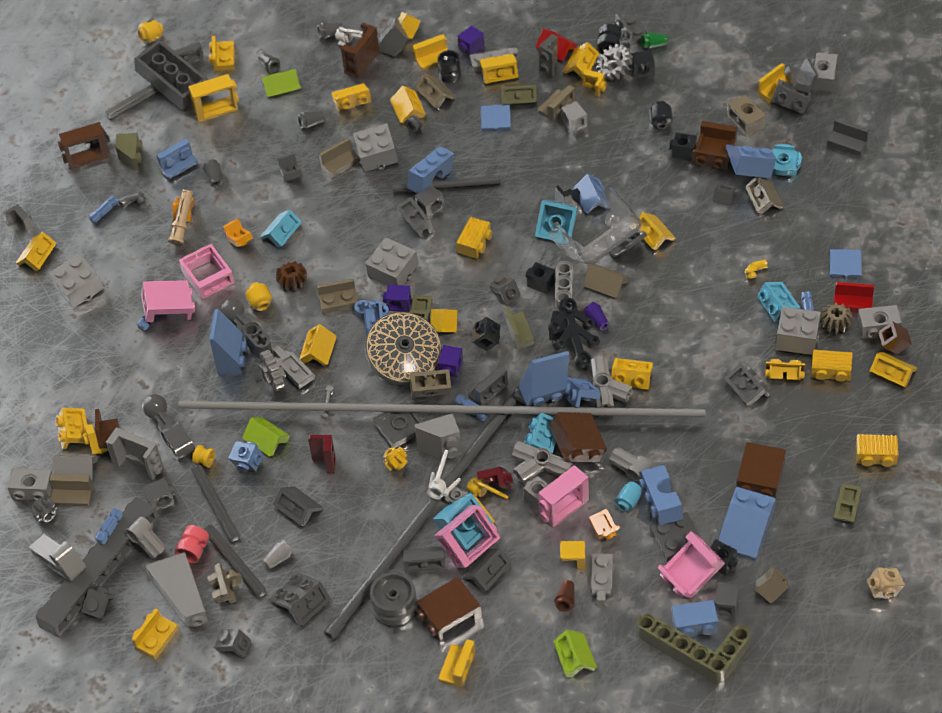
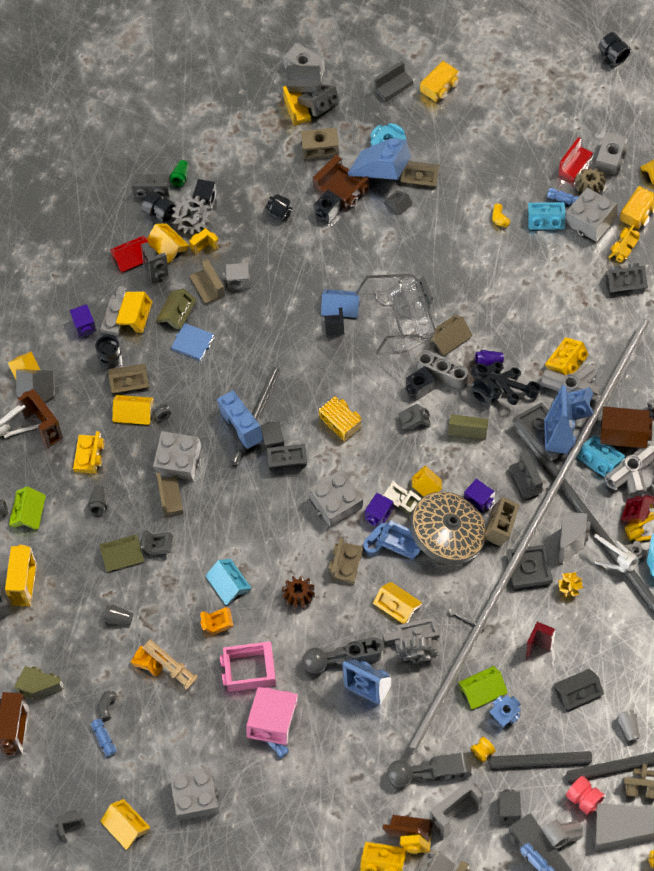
camera: 65 degrees left, 10 degrees up
medium blue bracket [156,138,198,179] -> none
yellow head [245,282,273,311] -> none
yellow panel [412,34,448,70] -> none
medium blue axle [454,394,489,421] -> none
black brick [472,317,501,351] -> none
medium azure slope [535,200,578,244] -> none
yellow panel [632,212,675,250] -> none
medium blue piece [830,248,862,279] -> none
reddish brown brick [878,321,912,354] -> none
none -> olive panel [99,534,144,572]
none -> yellow brick [420,60,459,102]

